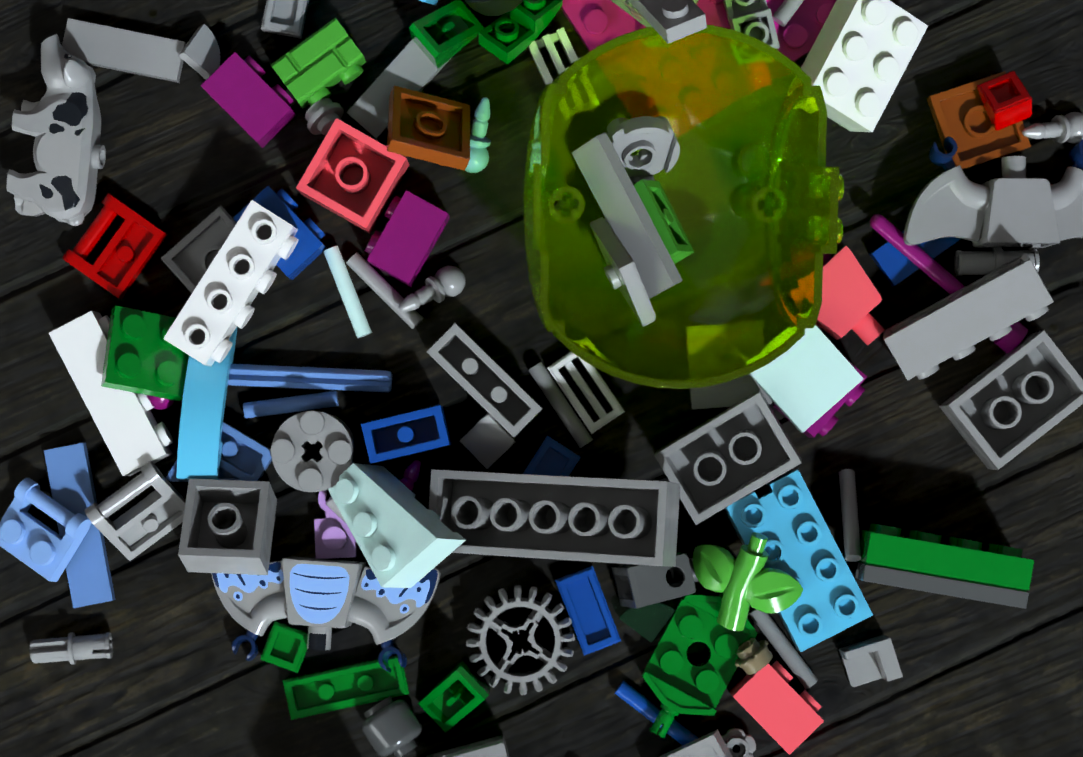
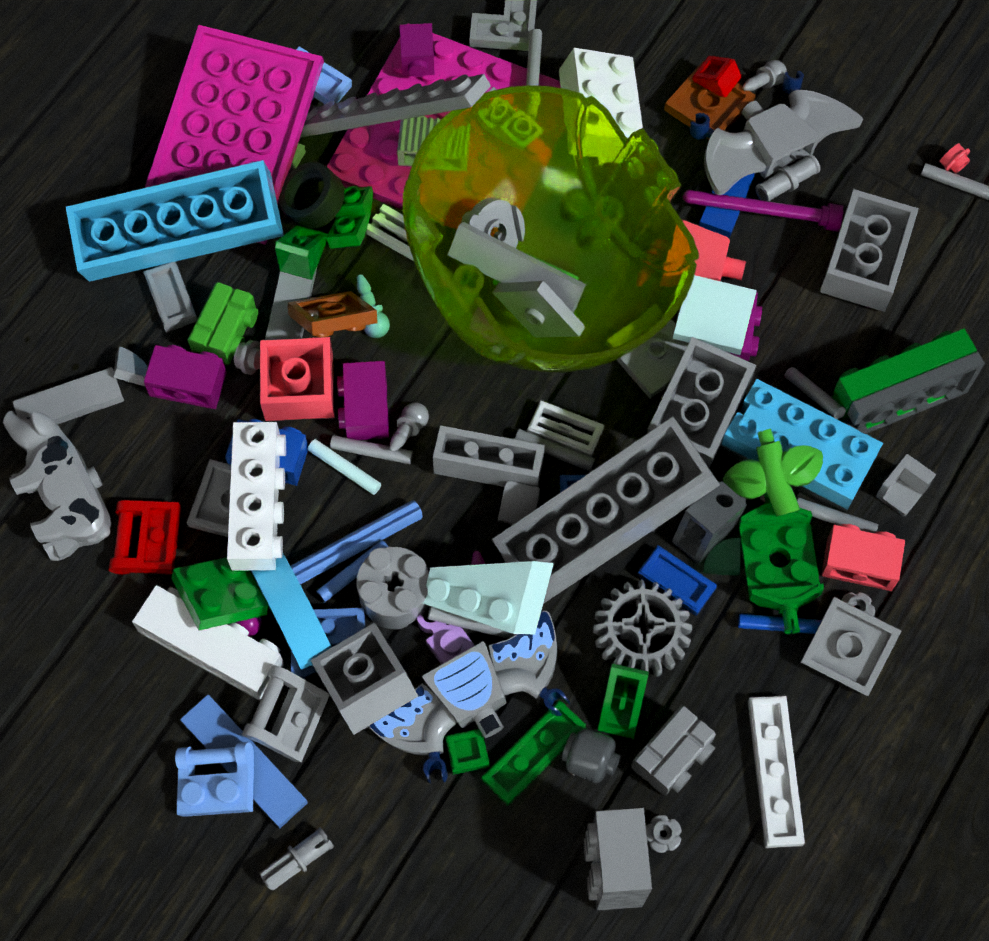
camera: 30 degrees left, 20 degrees down
blue brick [361,405,452,464] -> none
dark tan plate [735,638,773,675] -> none
light grey brick [883,253,1054,380] -> none

